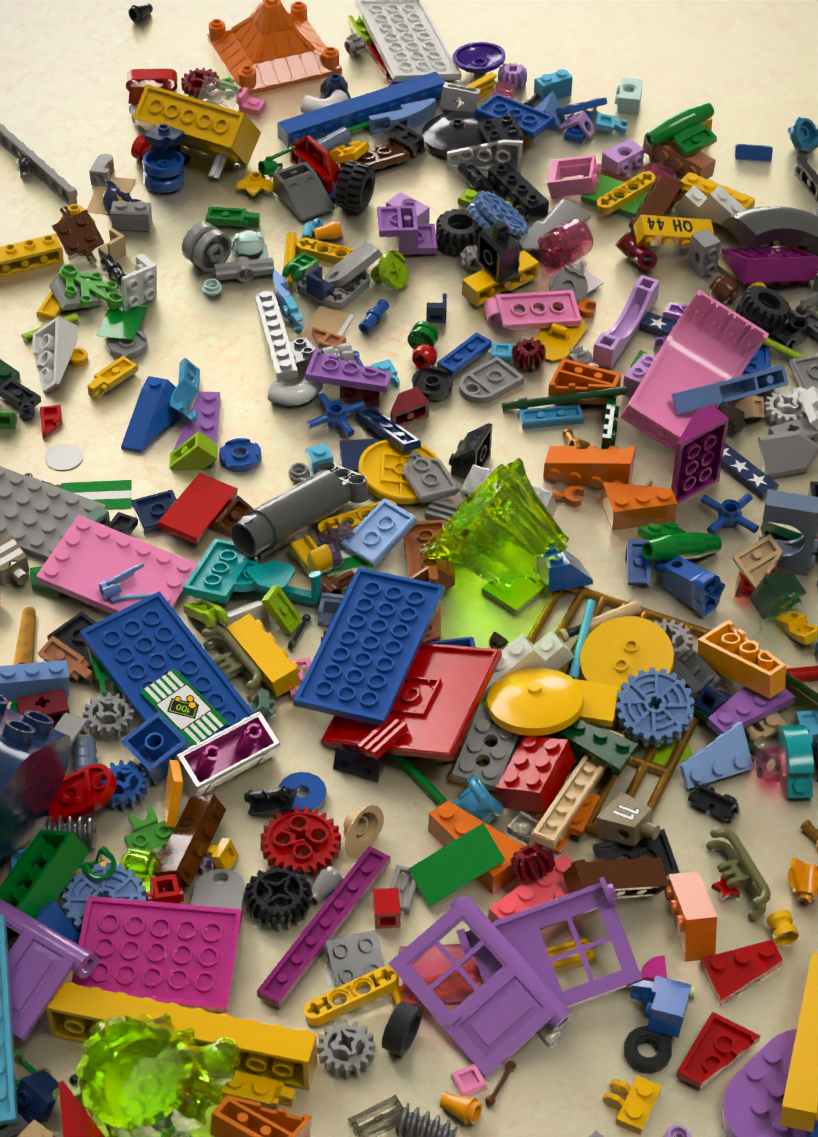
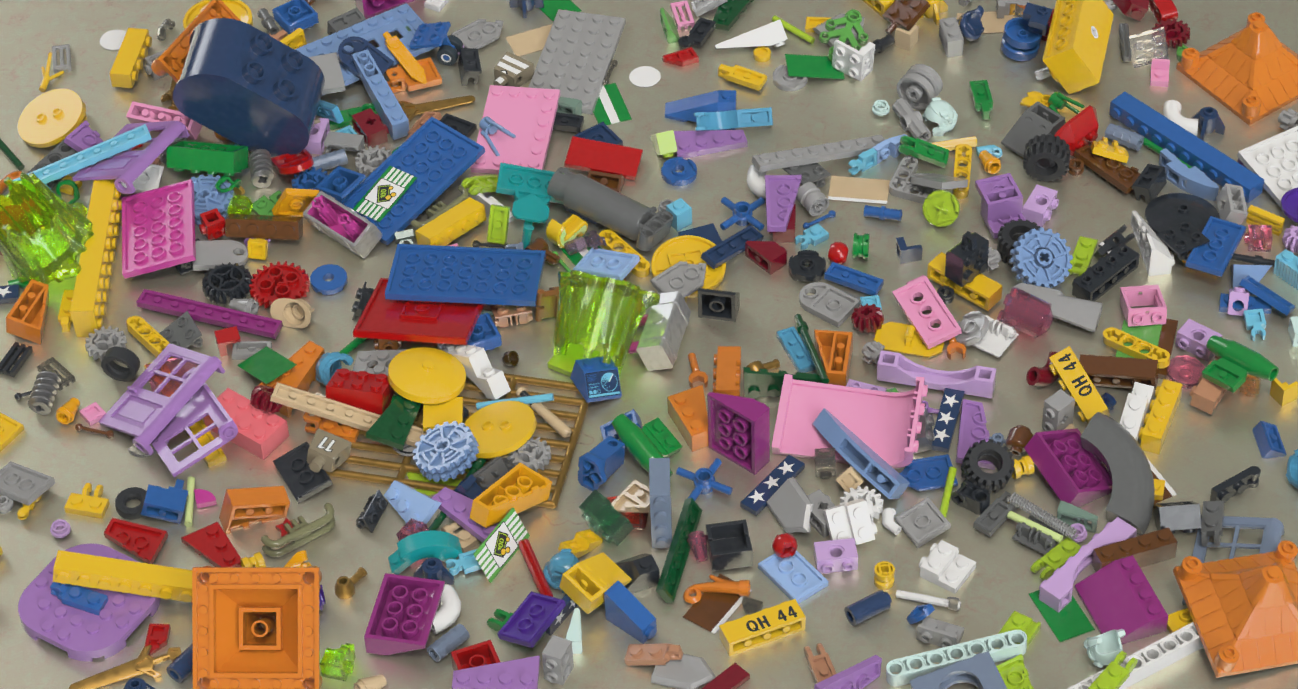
camera: 80 degrees right, 0 degrees up
blue slope [35,901,80,944] -> none
black hinge [244,786,297,815] -> none
dark blue panel [306,265,335,301] -> none
nougat tile [312,327,346,349] -> none
red tile [357,716,409,760] -> none
reddish brown brick [563,855,669,899] -> none

